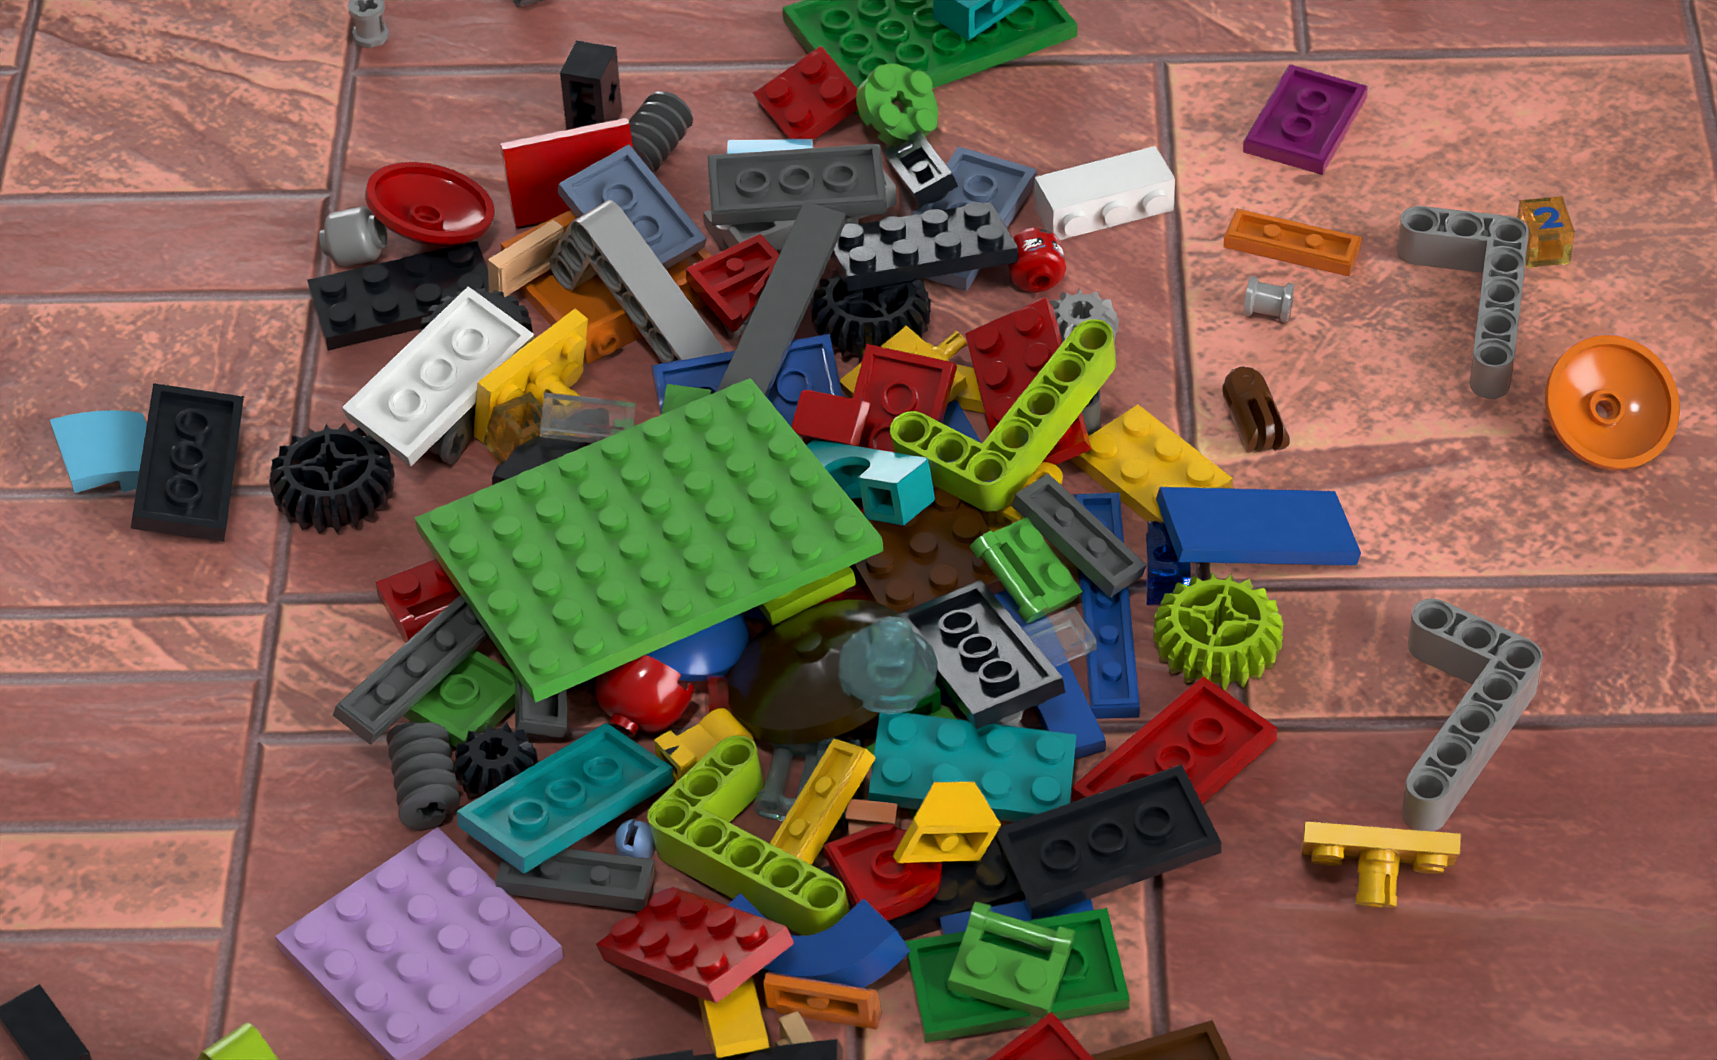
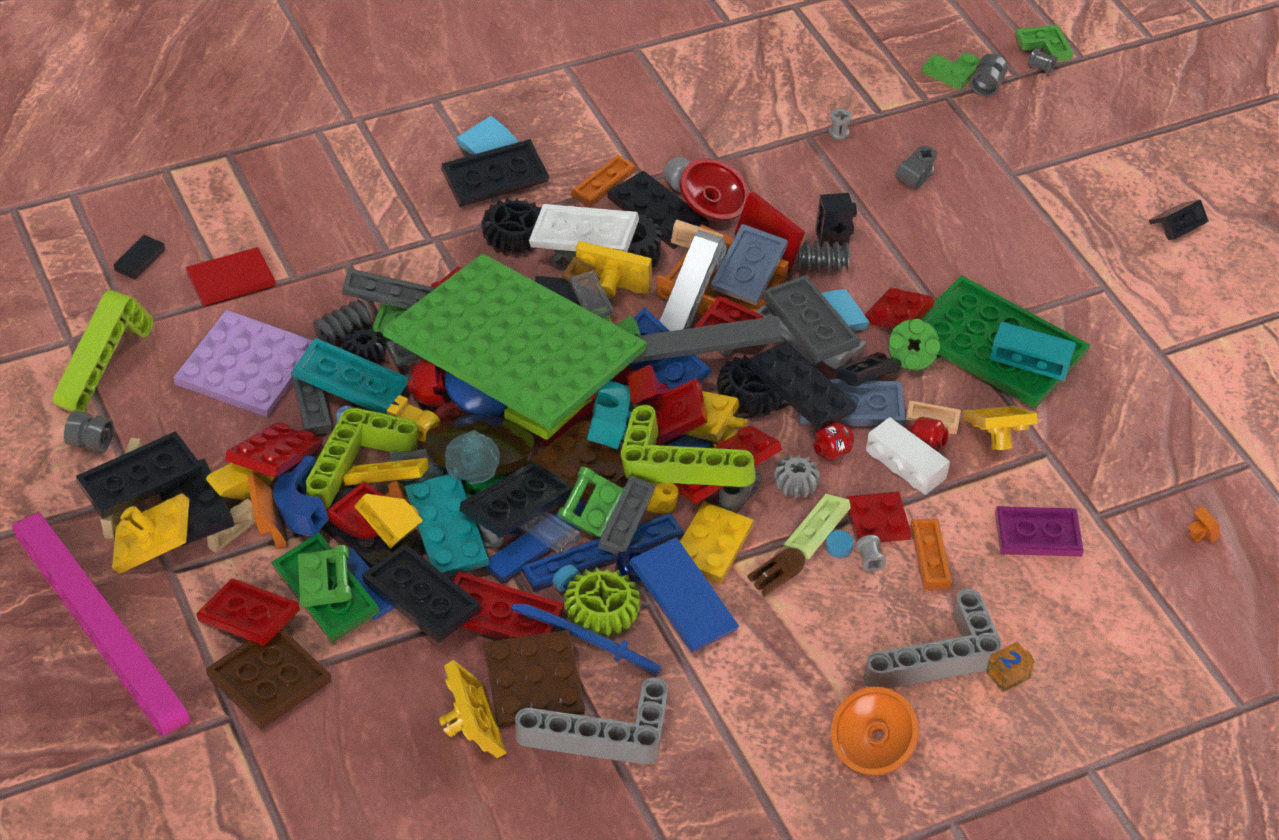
camera: 60 degrees right, 0 degrees up
none -> red tile [186,247,276,306]
none -> reddish brown plate [483,630,585,727]
none -> blue sword [511,604,662,676]
none -> dark azure tile [552,564,581,592]
none -> orange tile [571,155,636,208]
none -> yellowish green plate [784,494,851,559]
none -> dark azure tile [825,530,854,558]
none -> red plate [846,491,911,543]
none -> light nougat tile [905,400,961,435]
none -> red head [908,417,949,452]
none -> yellow plate [963,406,1038,450]

